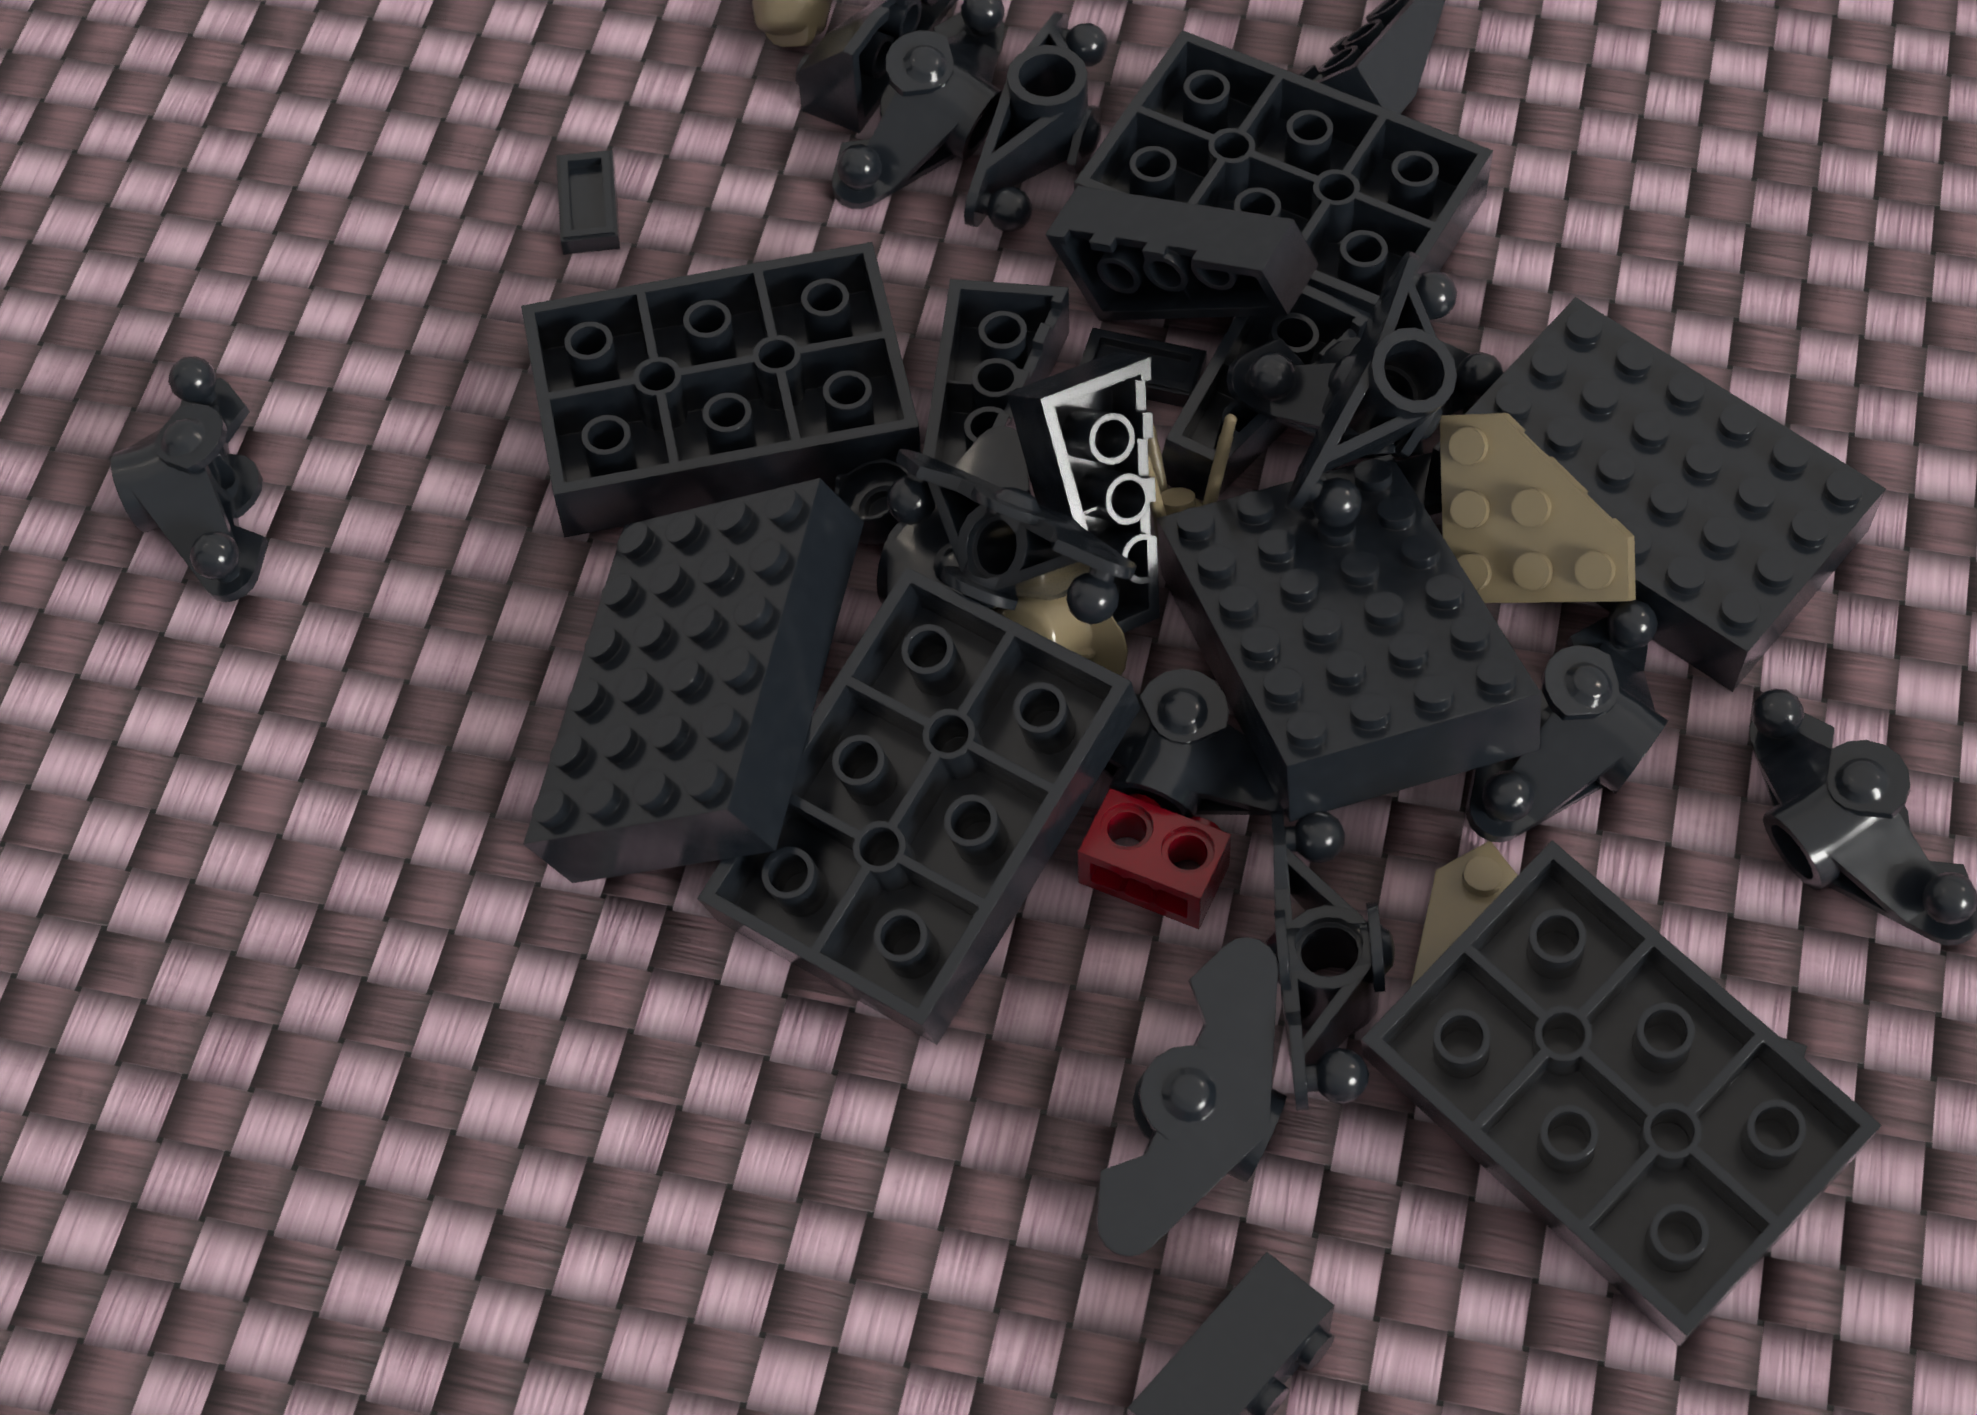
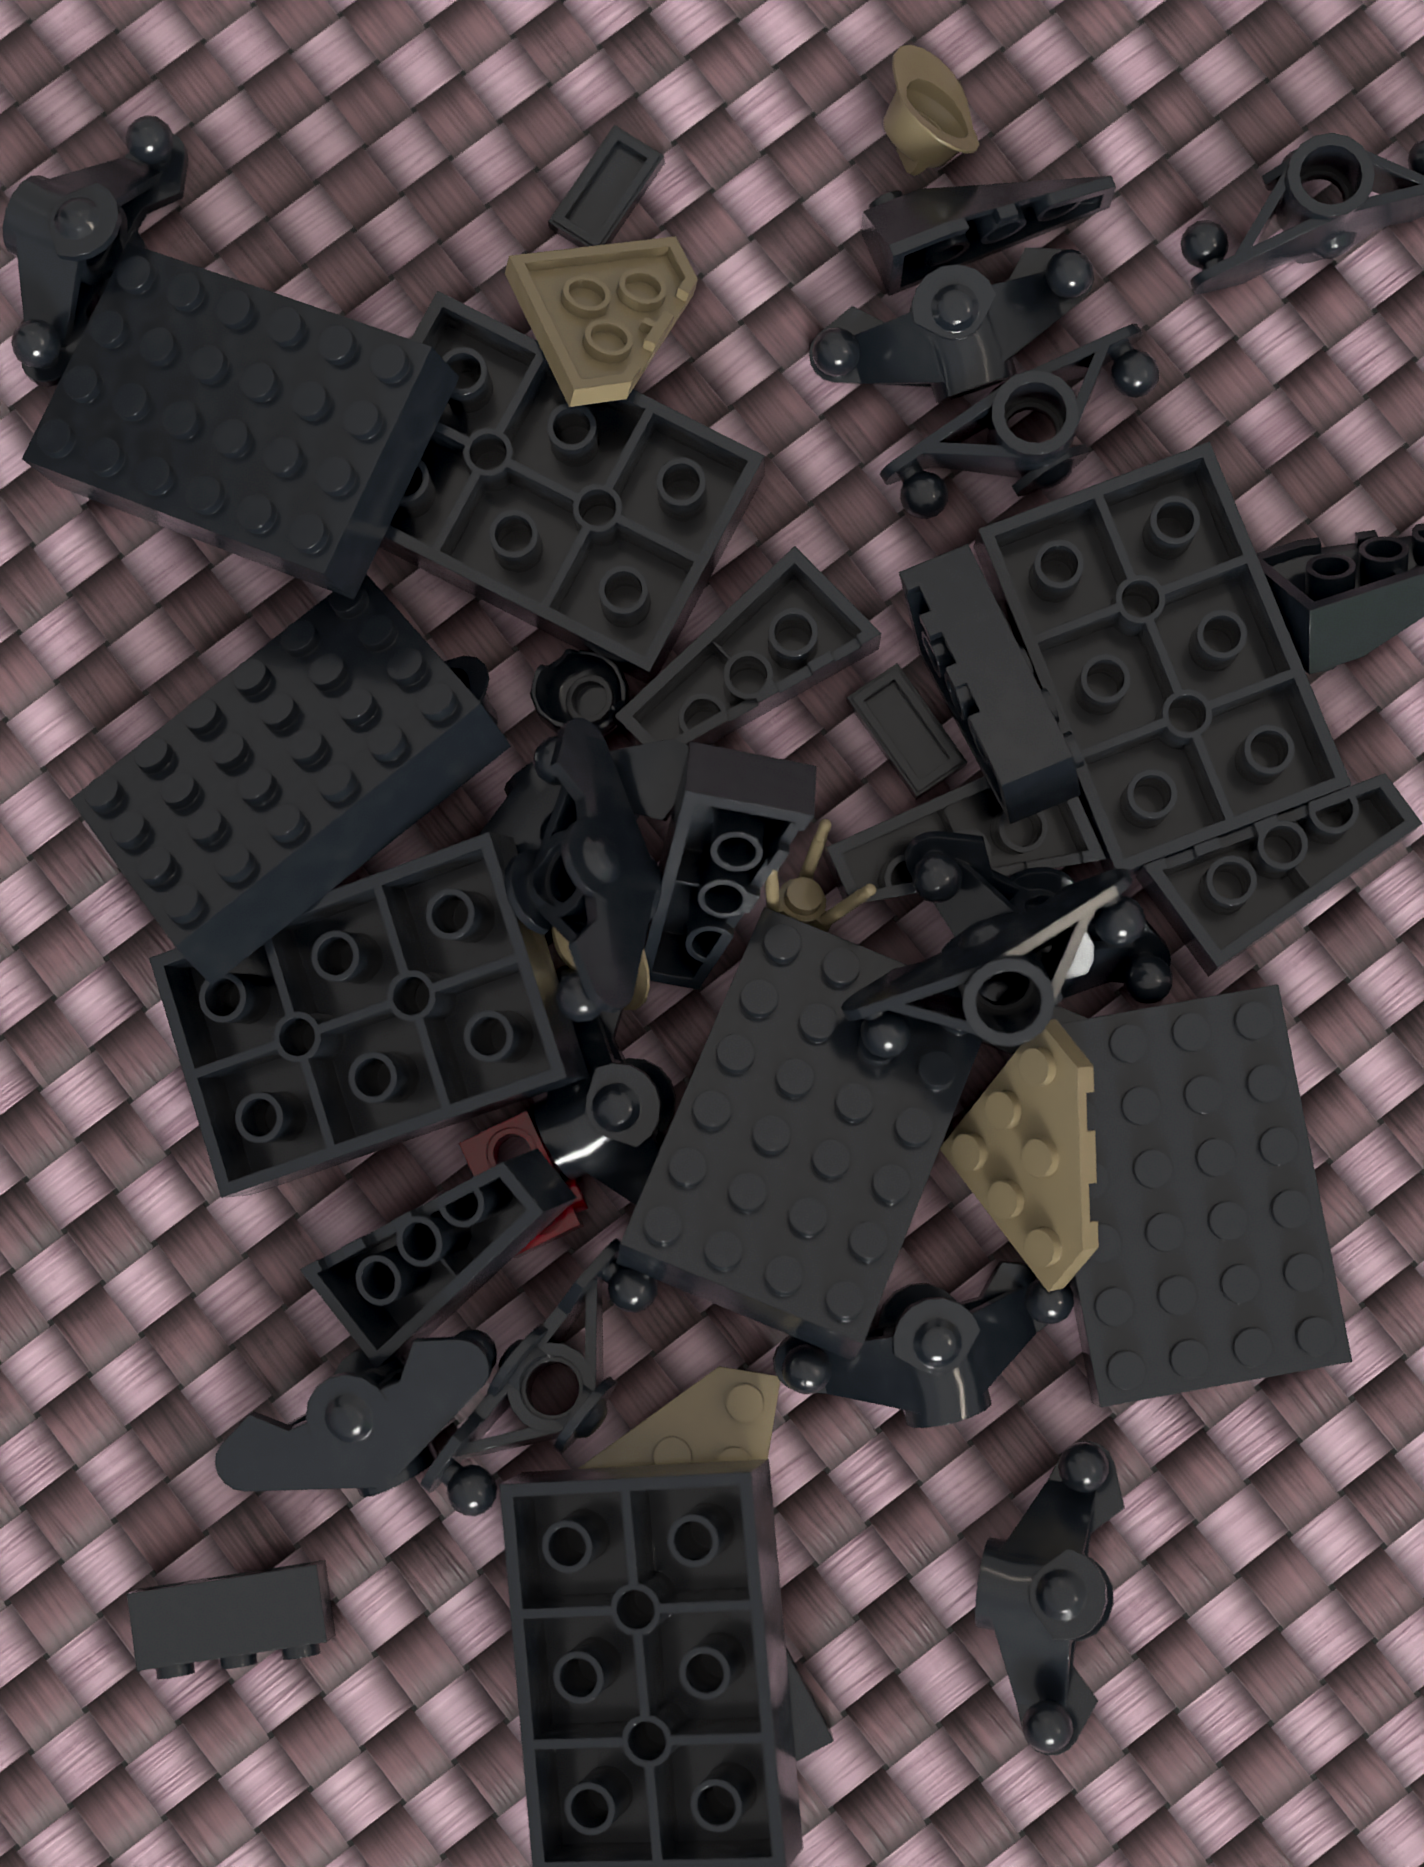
camera: 45 degrees right, 25 degrees up
none -> black brick [22,243,459,600]
none -> black wedge [300,1148,577,1368]
none -> dark tan plate [505,236,698,407]
none -> black wedge [1136,773,1423,977]

